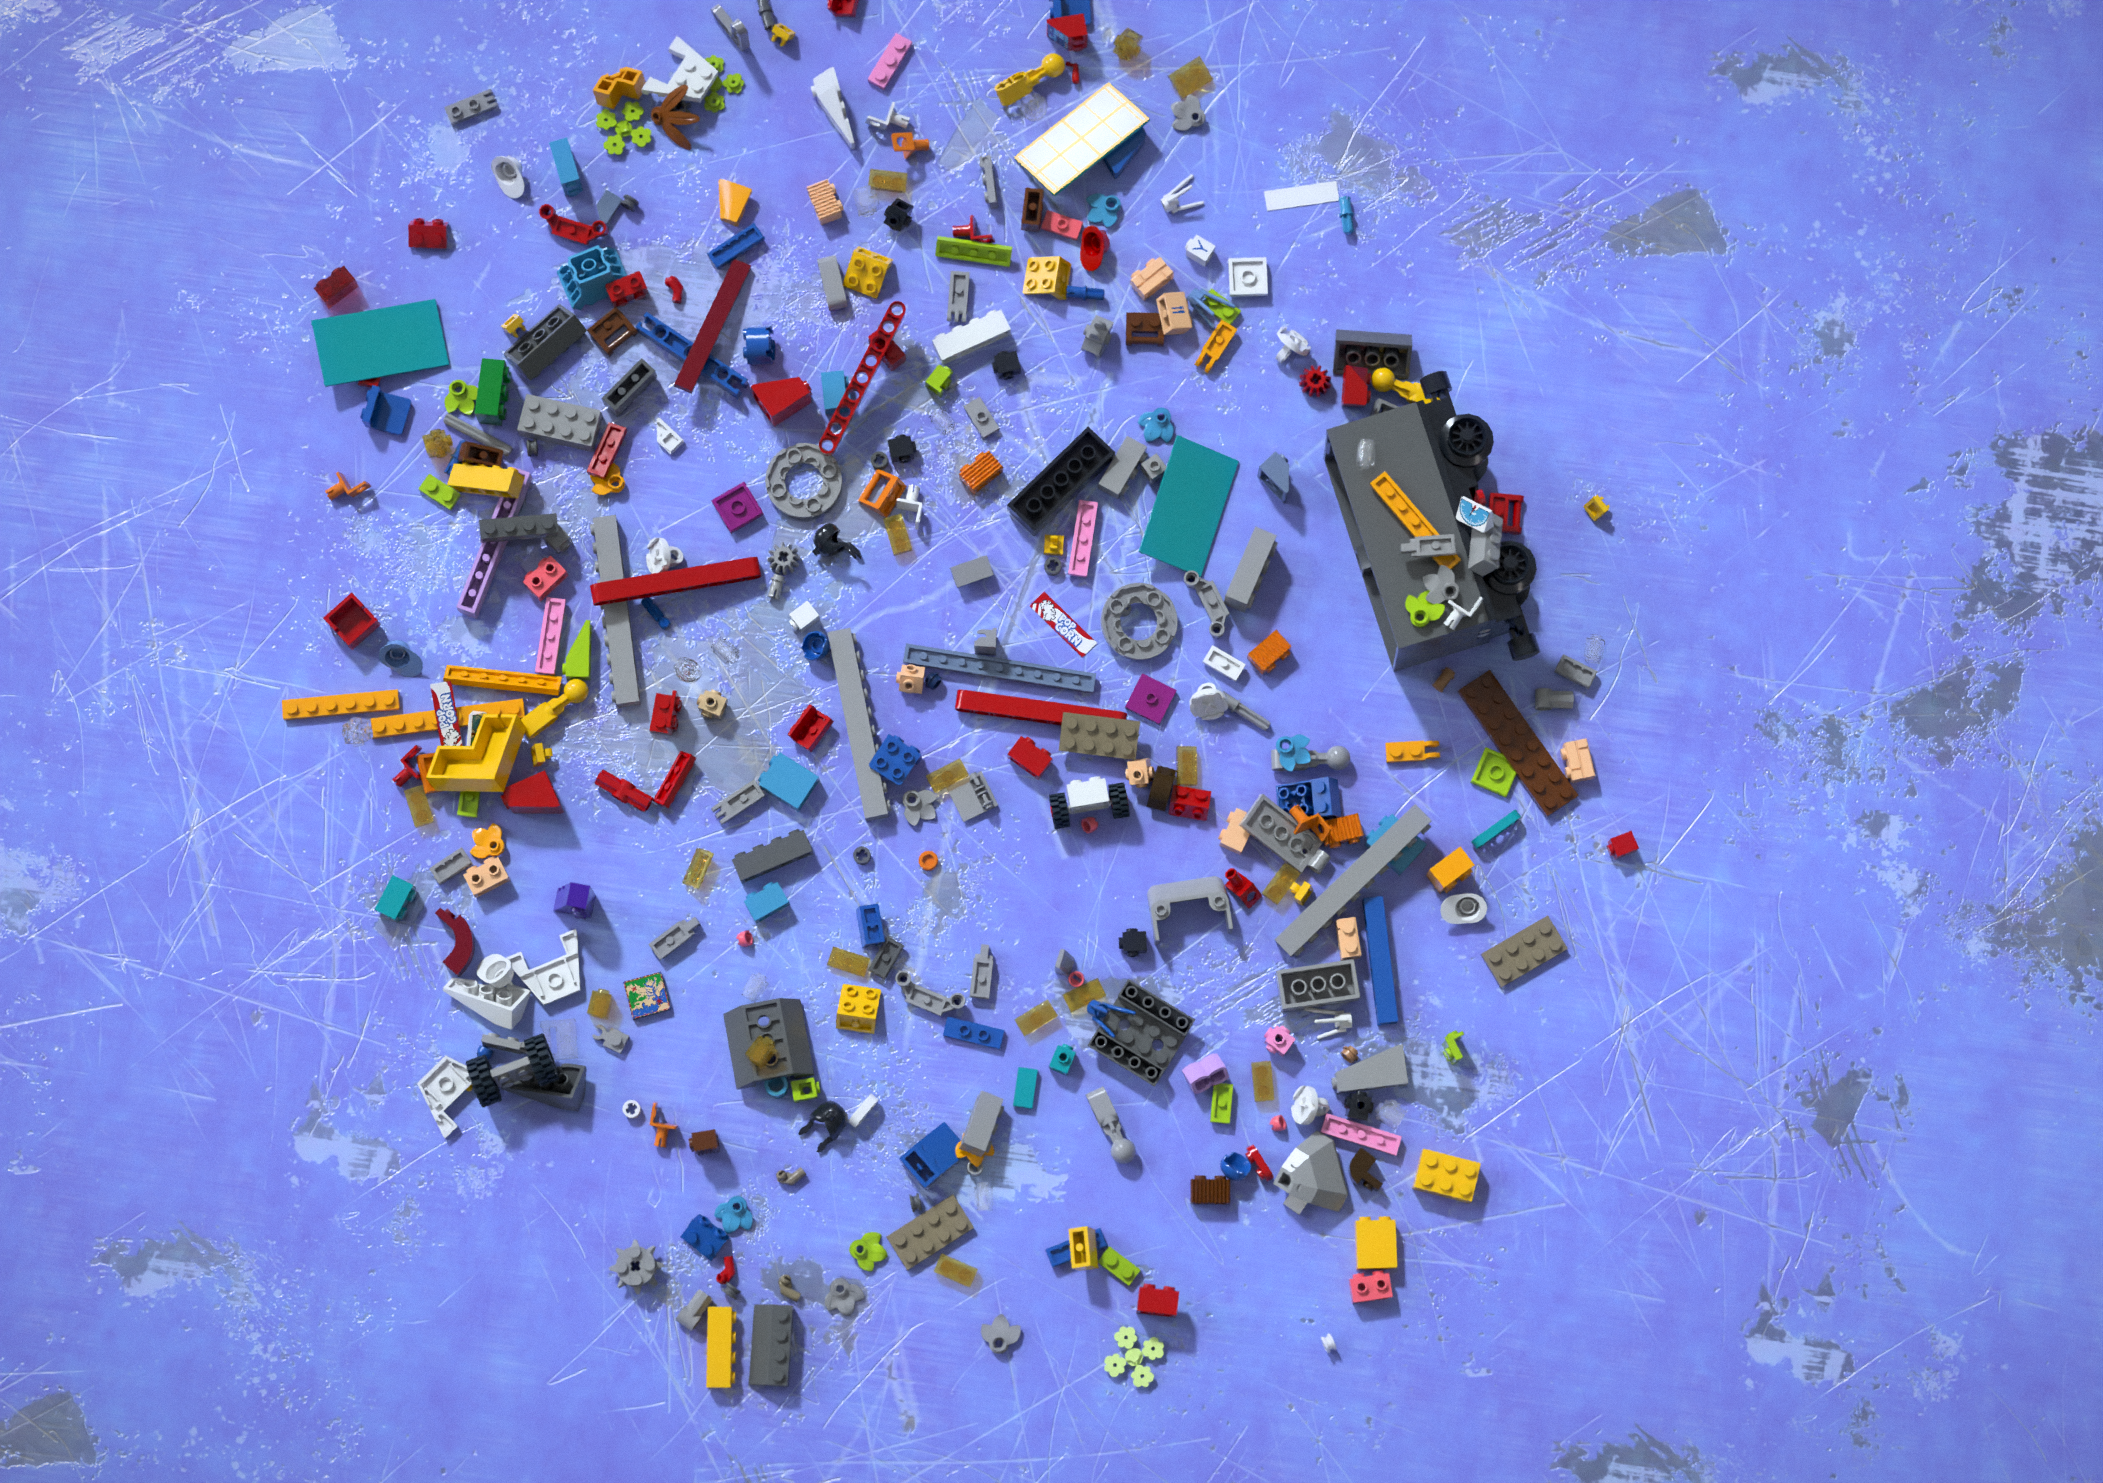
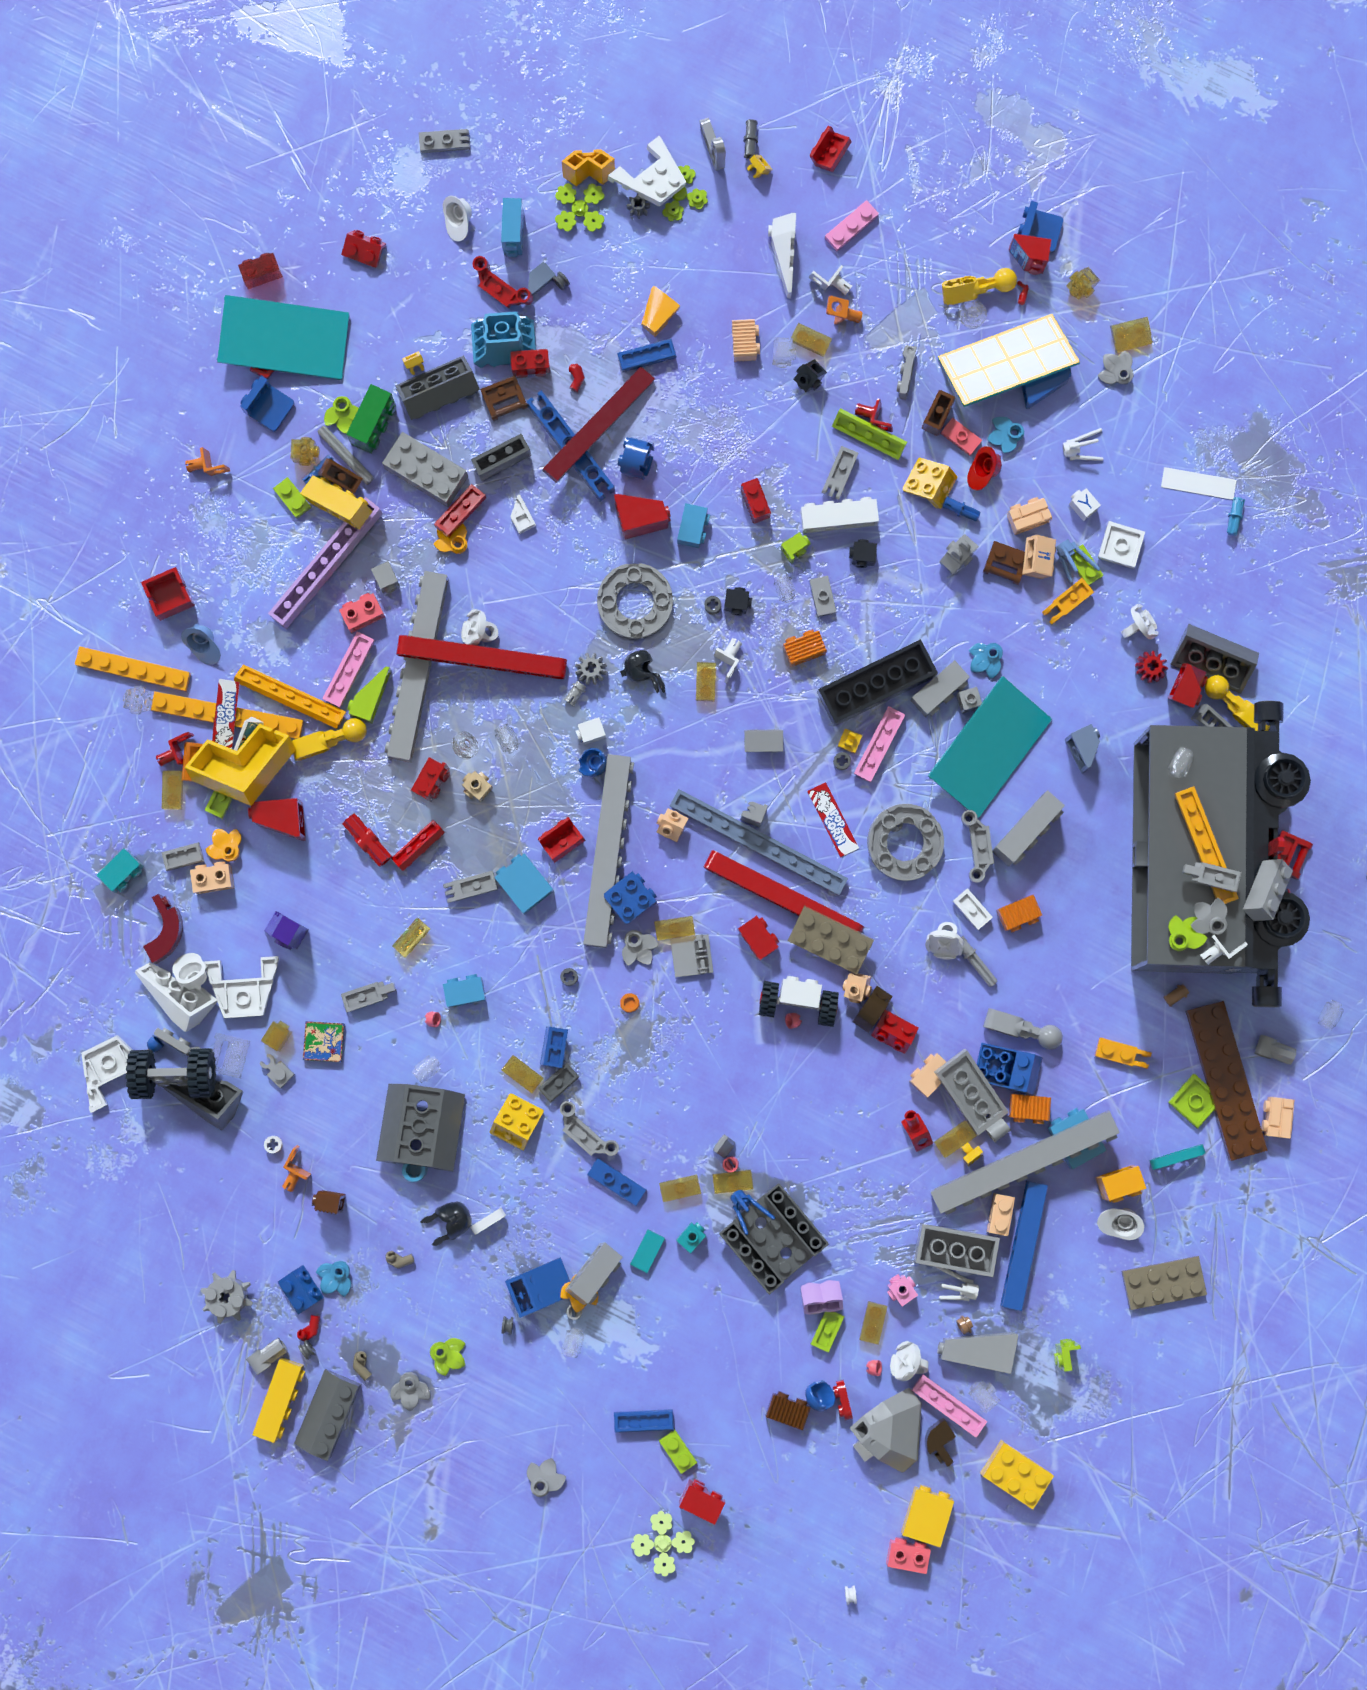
camera: 20 degrees right, 5 degrees up
dark grey brick [478,513,558,543] -> none
dark grey bush [527,439,538,457] -> none
yellow tile [530,743,553,767] -> none
blue axle [641,597,671,630] -> none
dark orange plant [651,85,700,150] -> none
magenta plate [711,482,764,534] -> none
dark grey brick [732,829,813,884] -> none
clear yellow brick [745,1035,777,1069] -> none
lime brick [791,1077,821,1103] -> none
light grey beam [817,255,848,311] -> none
red beam [819,301,906,456] -> none
yellow bracket [842,246,893,298] -> none
orange tile [858,469,907,518] -> none
dark tan plate [886,1194,974,1271] -> none
dark blue plate [925,672,942,690] -> none
clear yellow plate [934,1253,978,1288] -> none
light grey hinge [970,944,993,1000] -> none
yellow brick [1068,1226,1098,1271] -> none
light grey beam [1085,1086,1136,1164] -> none
black brick [1119,928,1147,957] -> none
magenta plate [1125,673,1177,725] -> none
light grey windscreen [1147,876,1233,945] -> none
clear yellow plate [1176,746,1197,786] -> none
dark azure plate [1276,734,1311,772] -> none
orange bracket [1289,805,1332,842] -> none
black brick [1344,1090,1374,1121] -> none
slope [1456,496,1494,533] -> none
light grey plate [1554,654,1598,689] -> none
red brick [1607,830,1639,860] -> none

